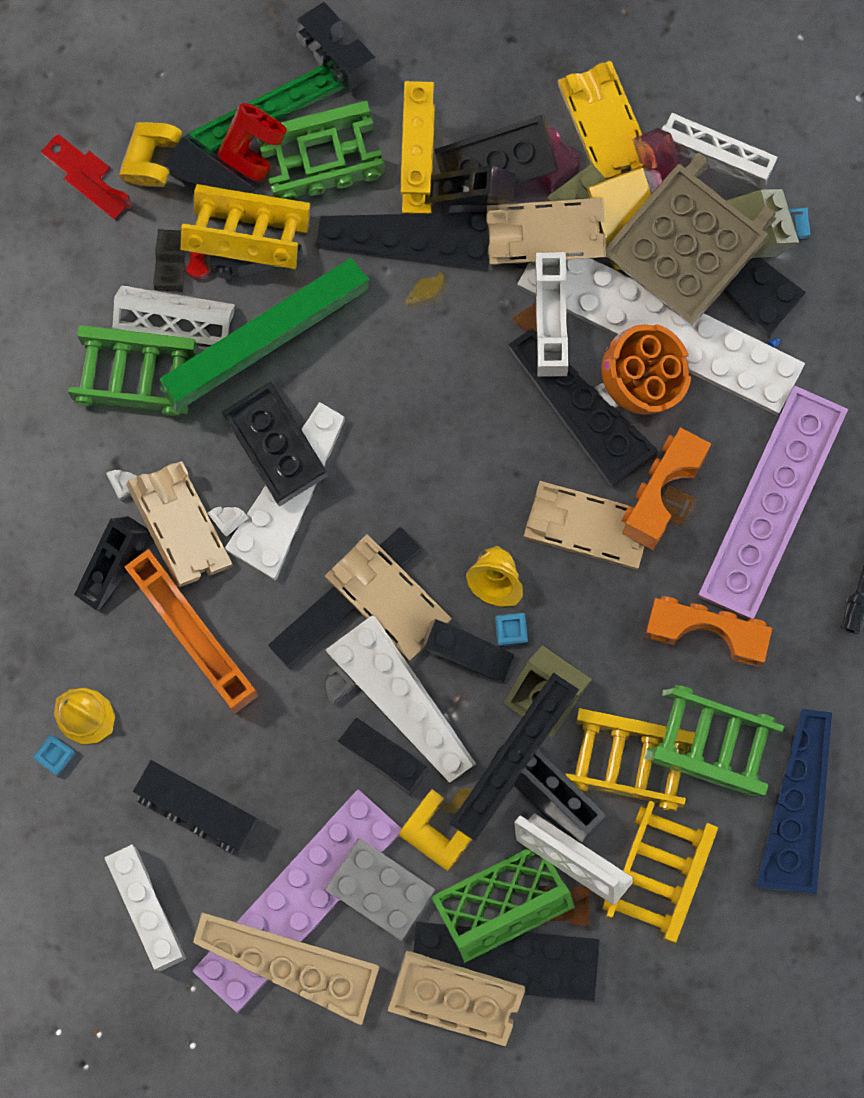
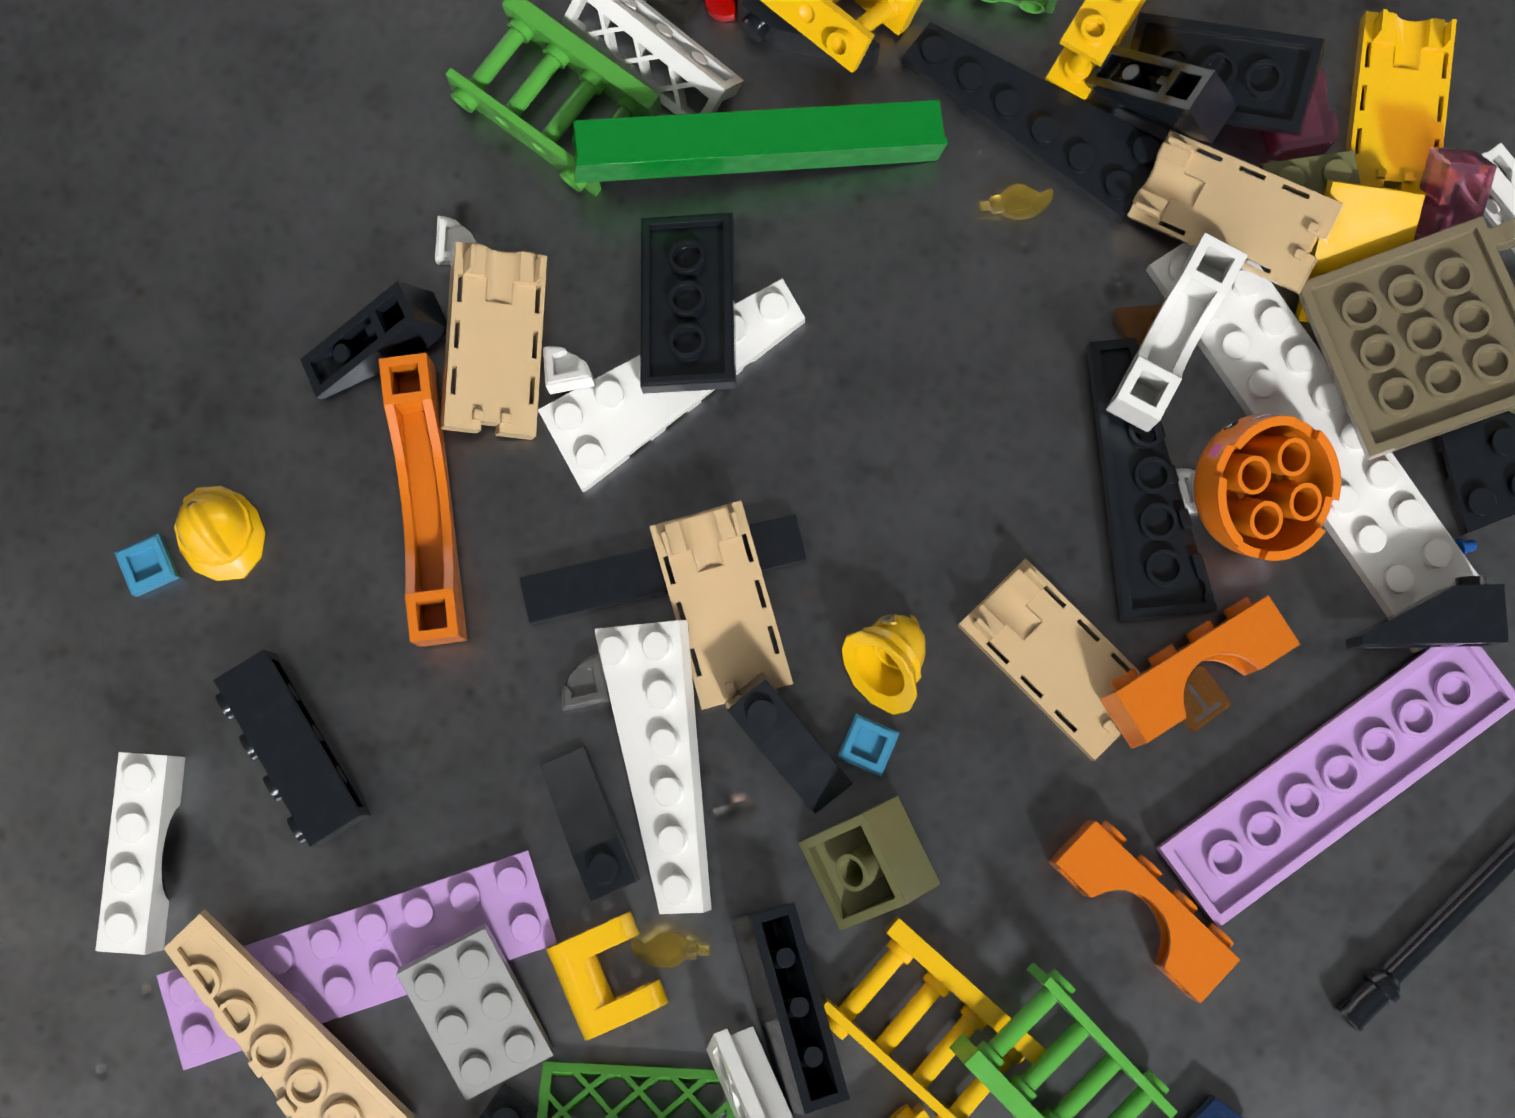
camera: 25 degrees right, 5 degrees up
black tile [449,672,579,842] -> none
none -> black slope [1346,576,1509,649]

